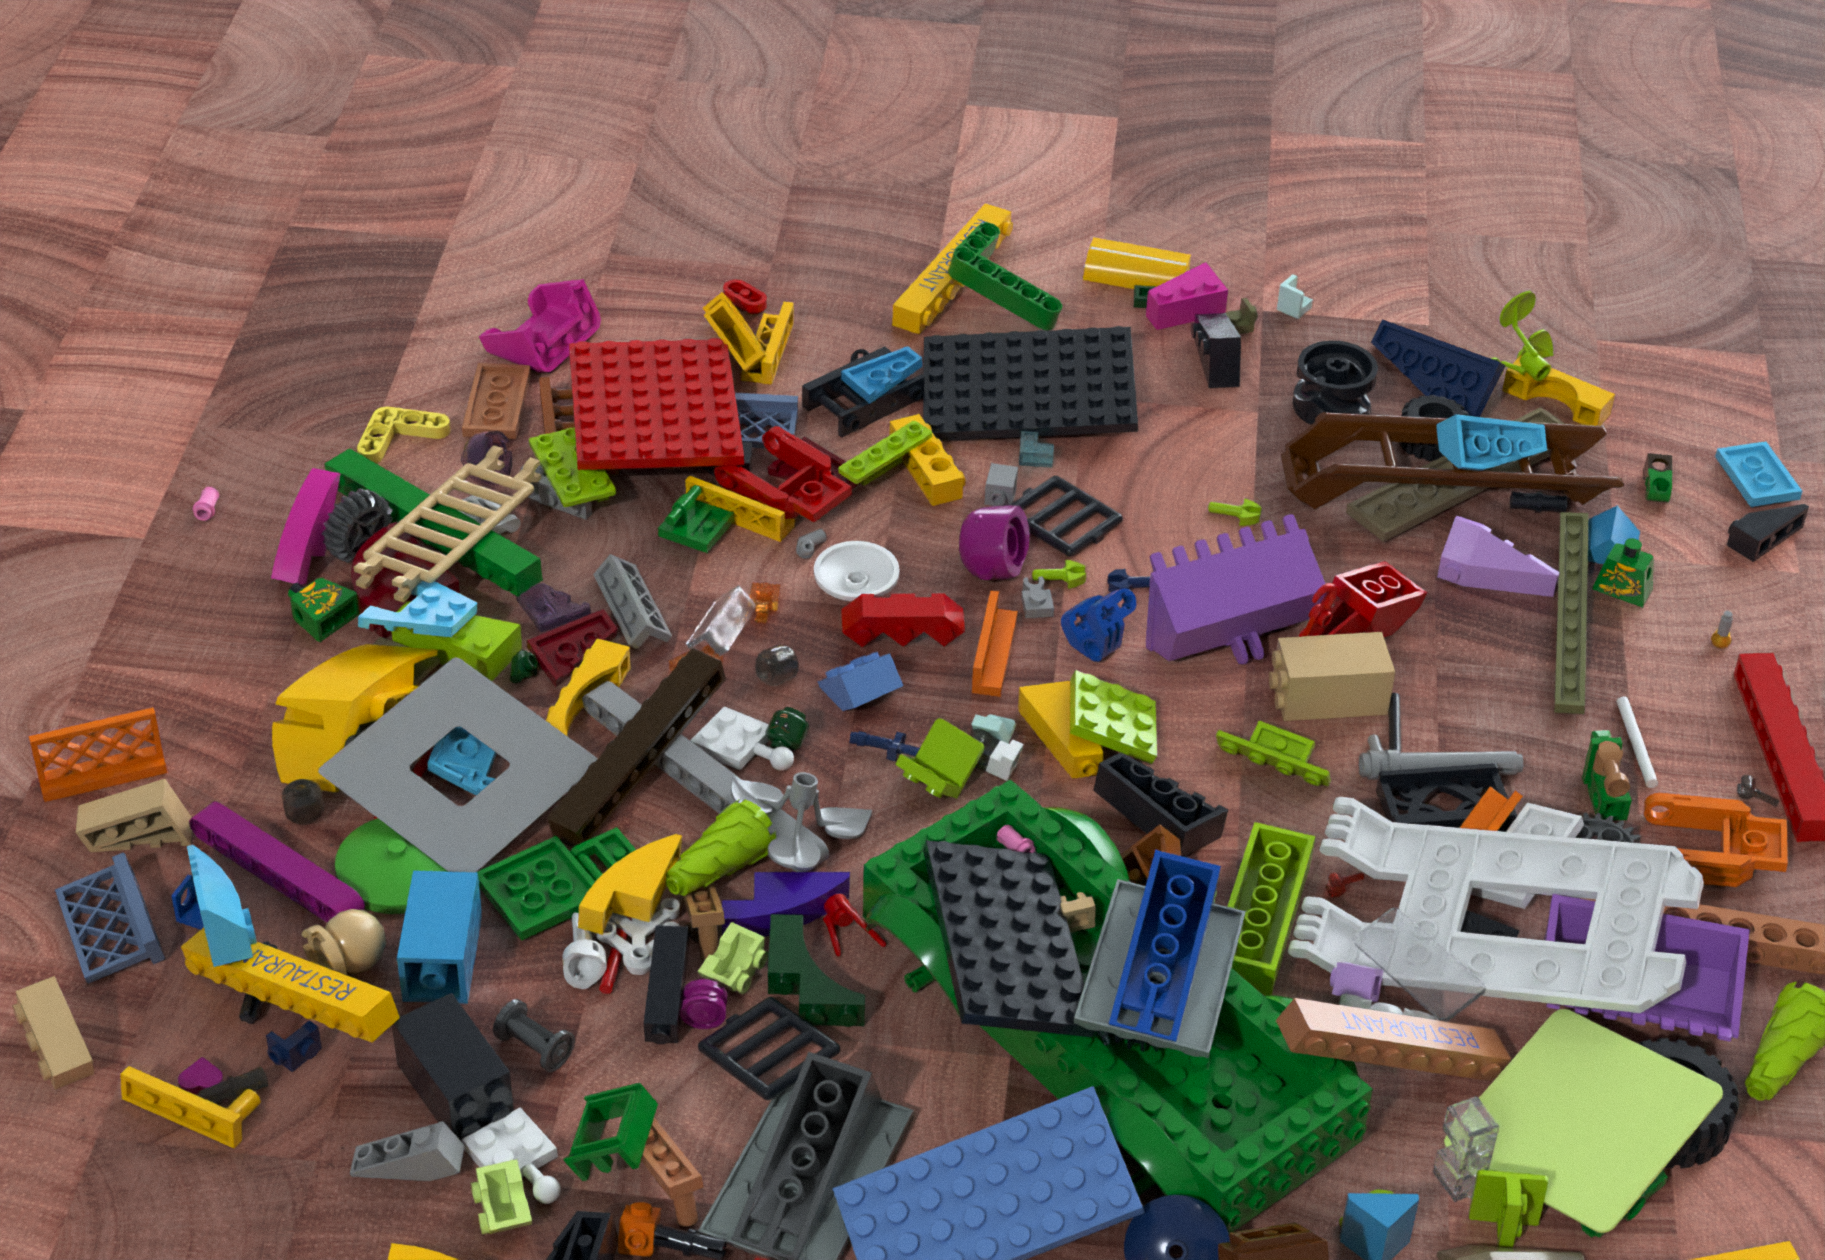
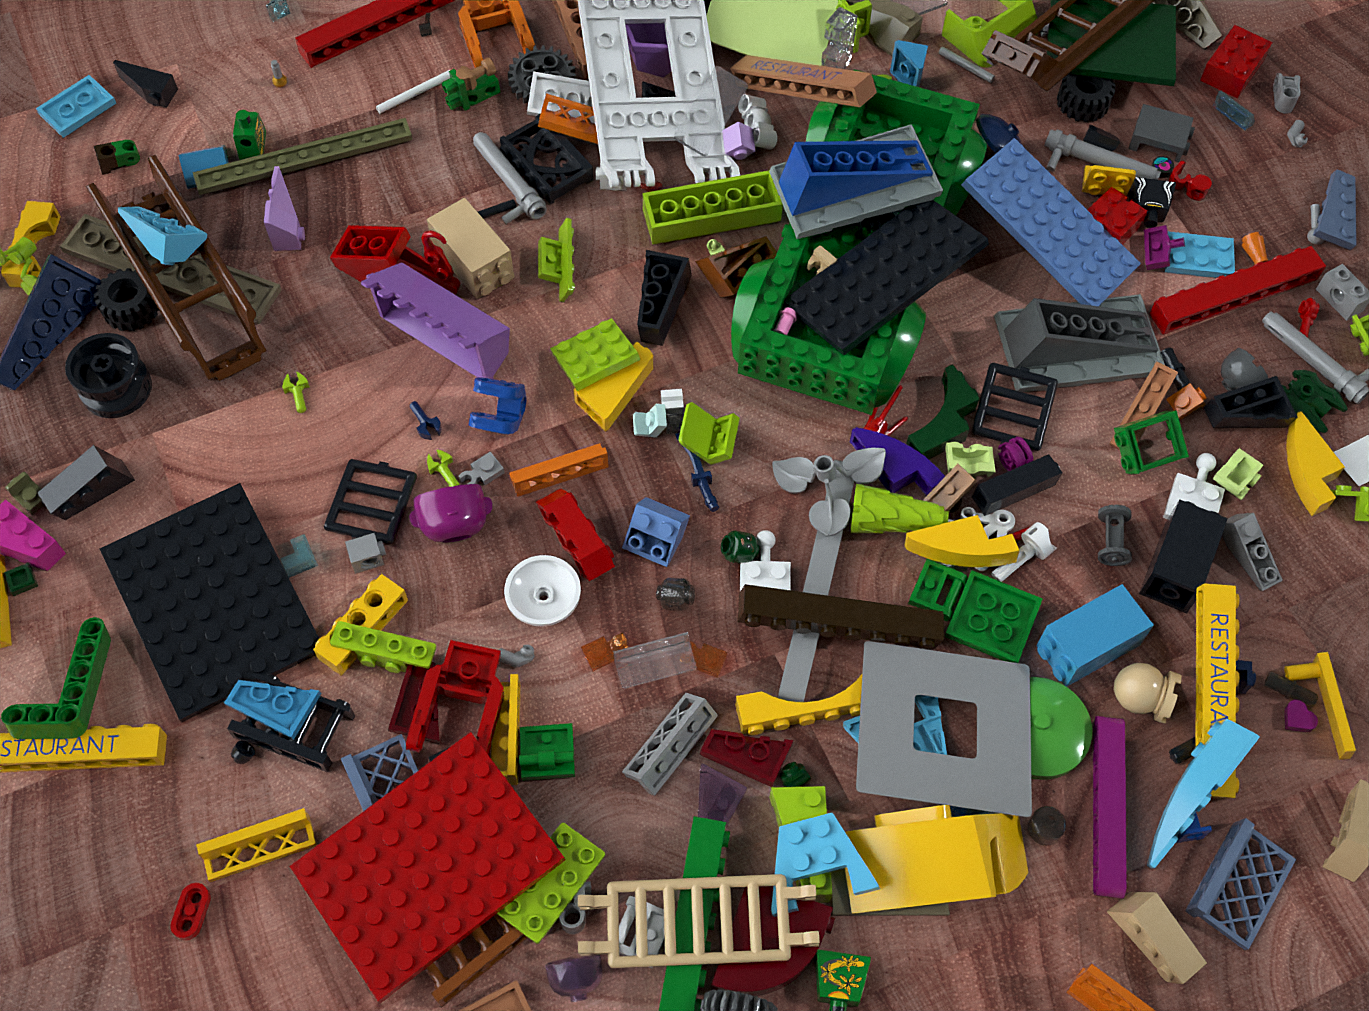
camera: 120 degrees left, 20 degrees up
yellow slope [703,292,766,372] -> none

